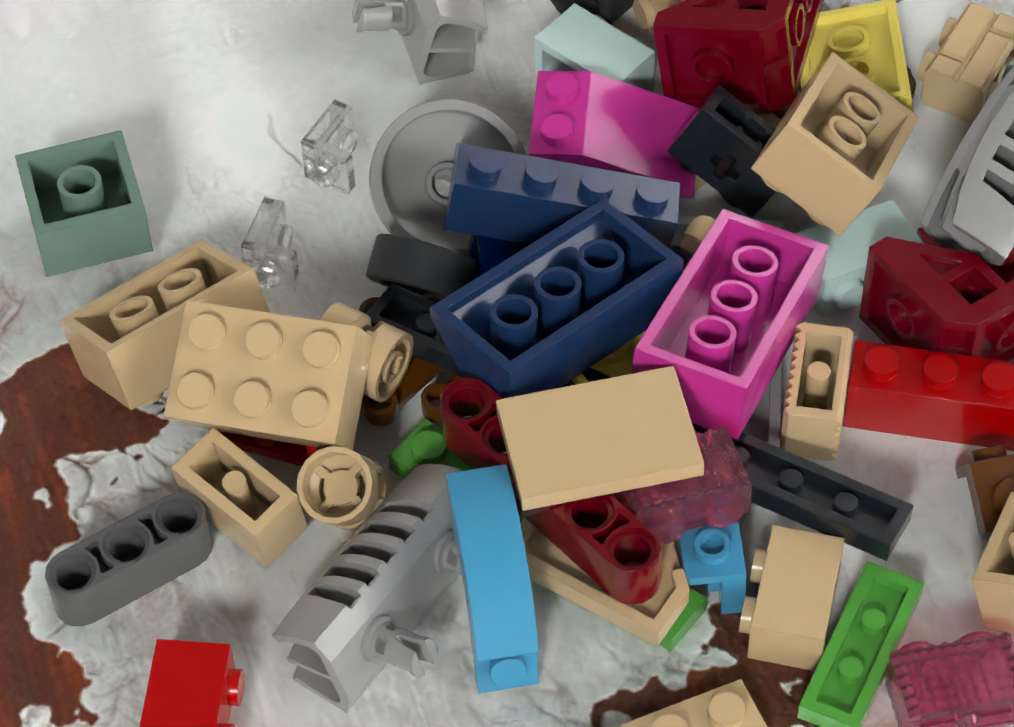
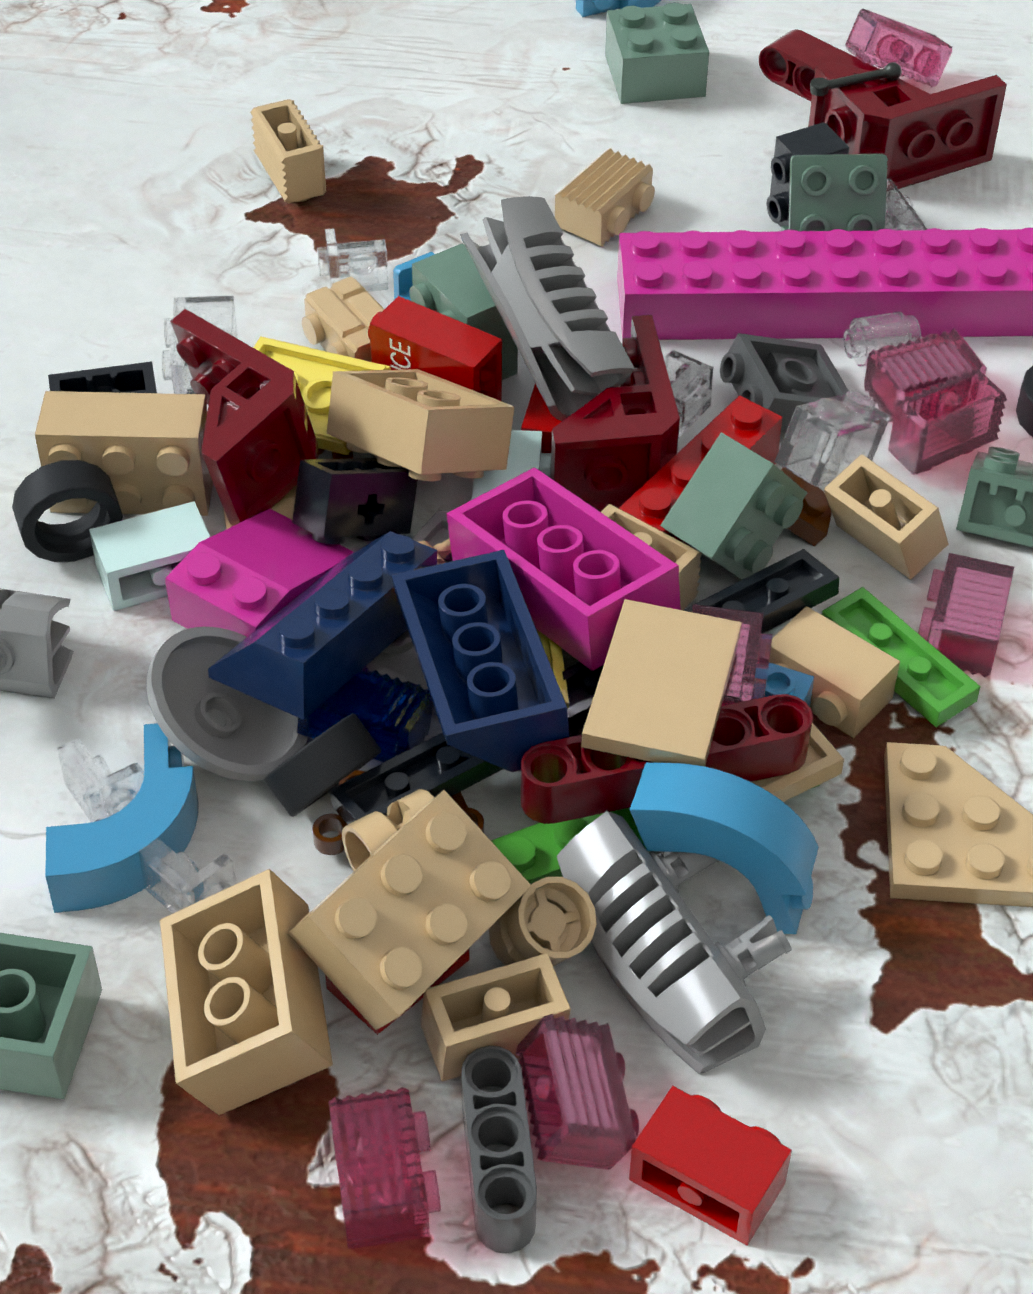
camera: 65 degrees left, 5 degrees down
none -> dark azure arch [45,723,199,913]
none -> clear pink brick [329,1087,441,1249]
none -> red brick [368,296,502,401]
none -> clear pink brick [516,1014,639,1170]
none -> sand green brick [660,432,807,580]

